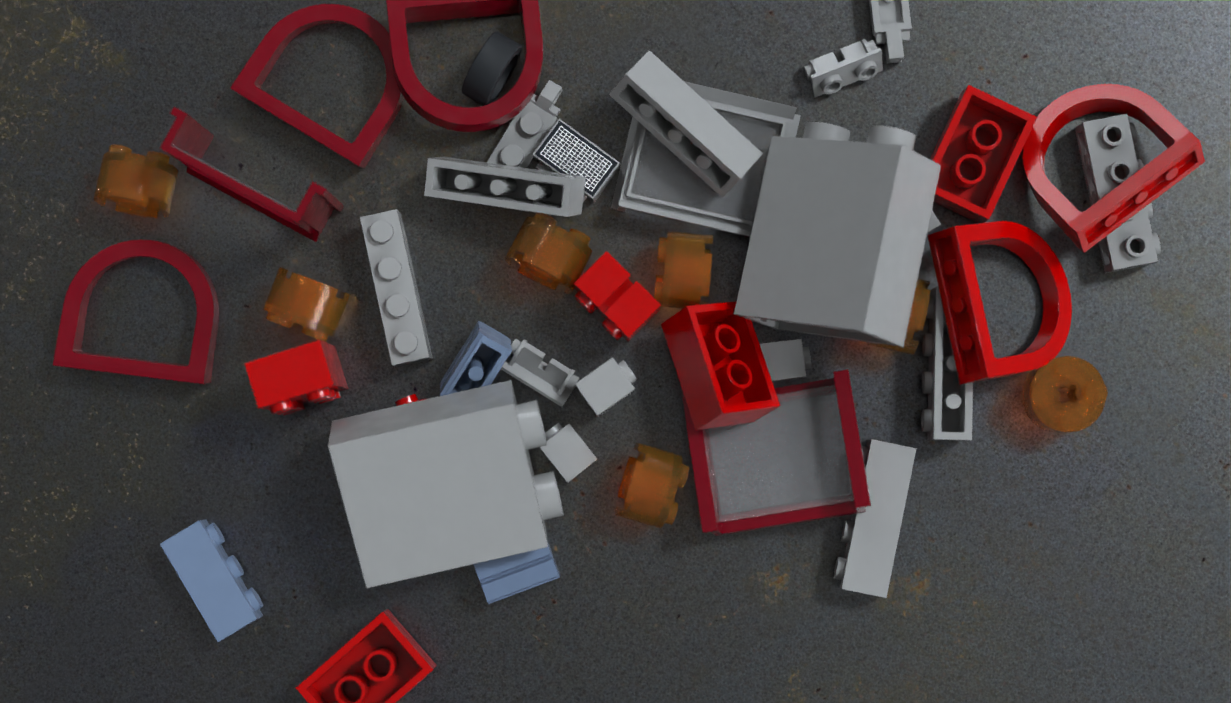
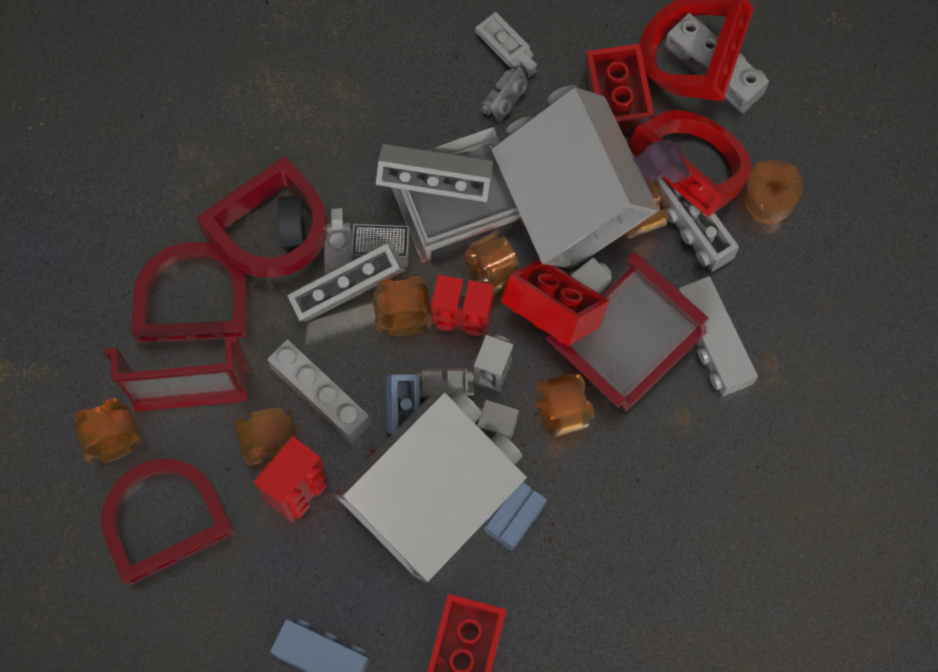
camera: 35 degrees left, 15 degrees down
none -> clear purple brick [633,140,692,184]

